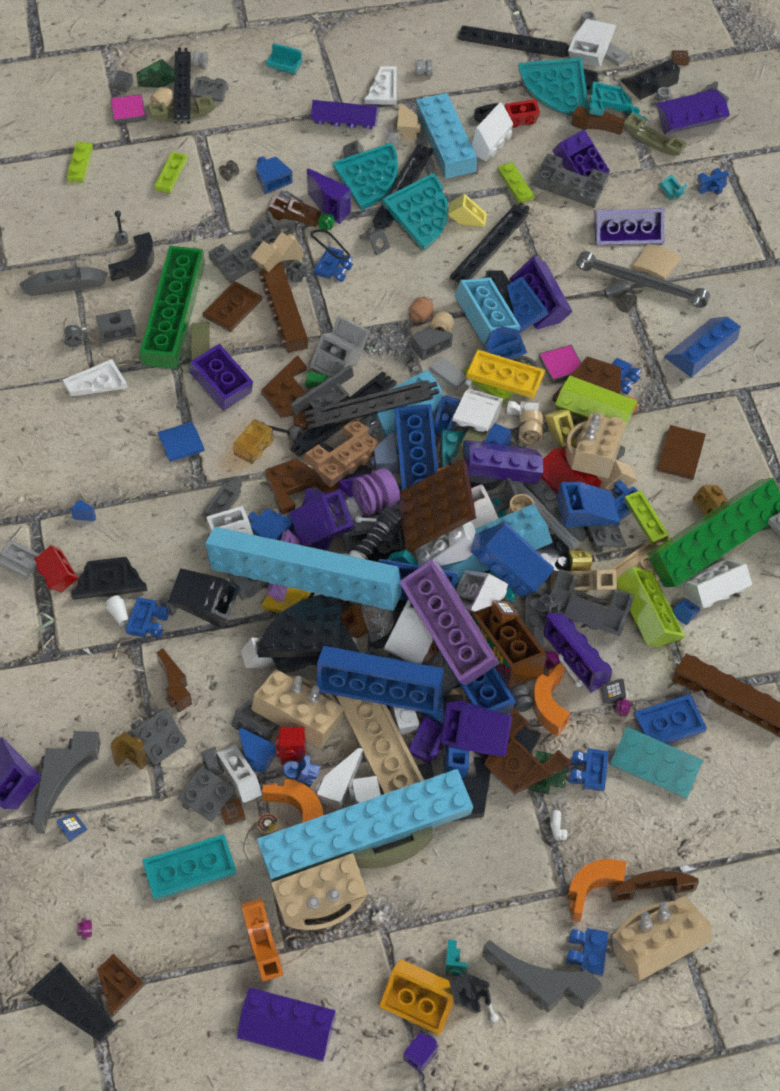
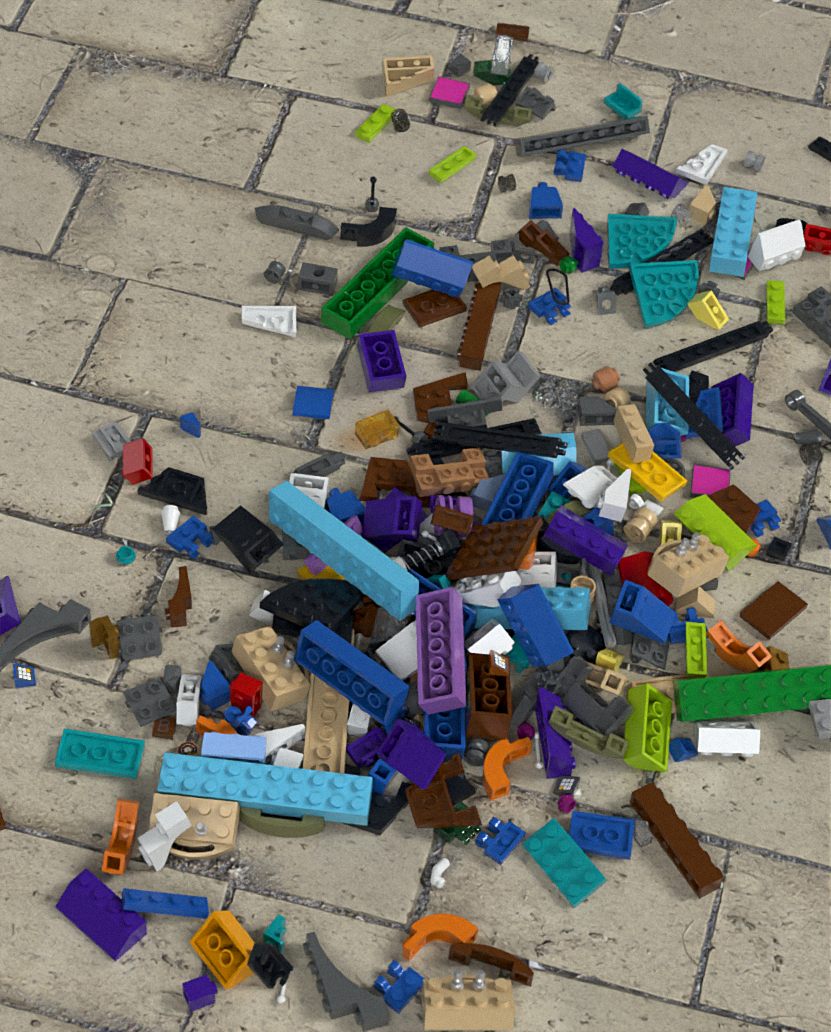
camera: 25 degrees right, 5 degrees down
none -> teal plate [116,546,136,564]
none -> blue plate [121,888,209,919]
none -> white arch [137,801,192,871]
none -> light blue brick [201,732,267,764]
none -> tan wedge [382,55,434,97]
none -> clear smoke wheel [390,109,410,132]
none -> blue slope [392,239,473,298]
none -> reddish brown tile [430,505,473,535]
none -> clear slope [491,35,514,76]
none -> reddish brown plate [495,23,530,41]
none -> dark grey brick [515,116,650,156]
none -> olive slope [548,706,629,759]
none -> blue plate [553,150,586,182]
none -> white slope [597,469,631,522]
none -> tan brick [614,404,654,463]
none -> black hinge [643,362,745,470]
none -> dark grey gear [699,281,720,298]
none -> orange arch [706,620,772,672]
none -> black plate [766,537,792,562]

